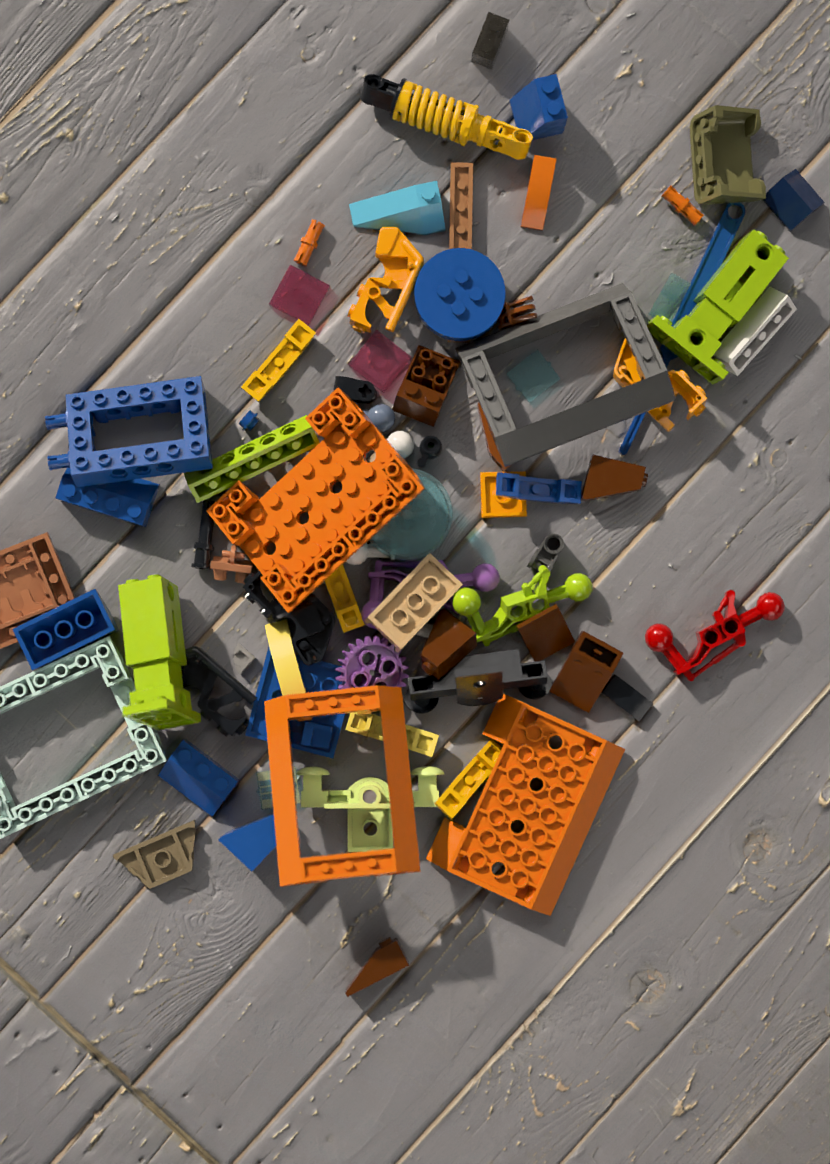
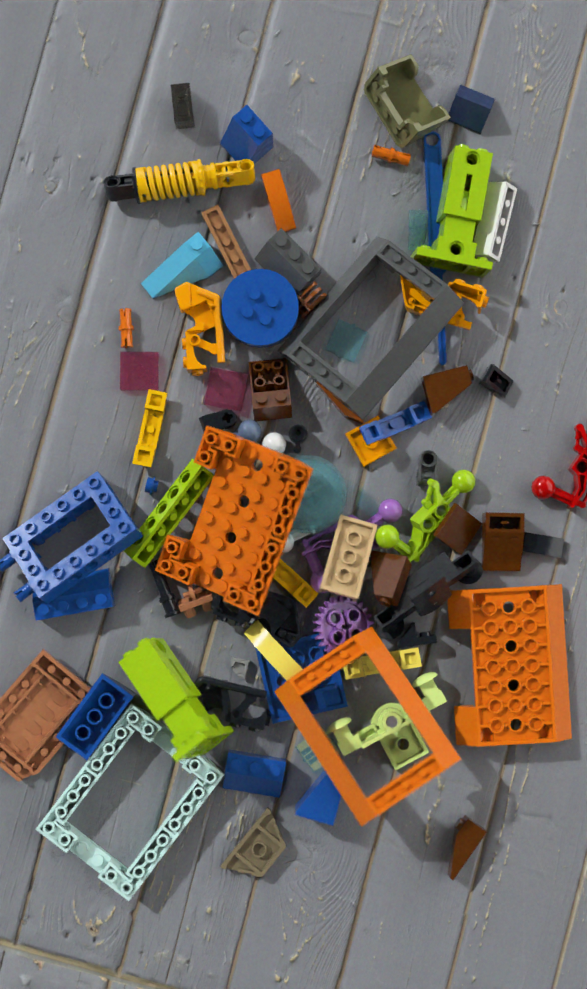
camera: 30 degrees left, 0 degrees up
yellow slope [434,738,502,819] -> none
none -> dark grey slope [254,228,321,296]
none -> black slope [397,622,437,648]
none -> black slope [479,364,514,397]

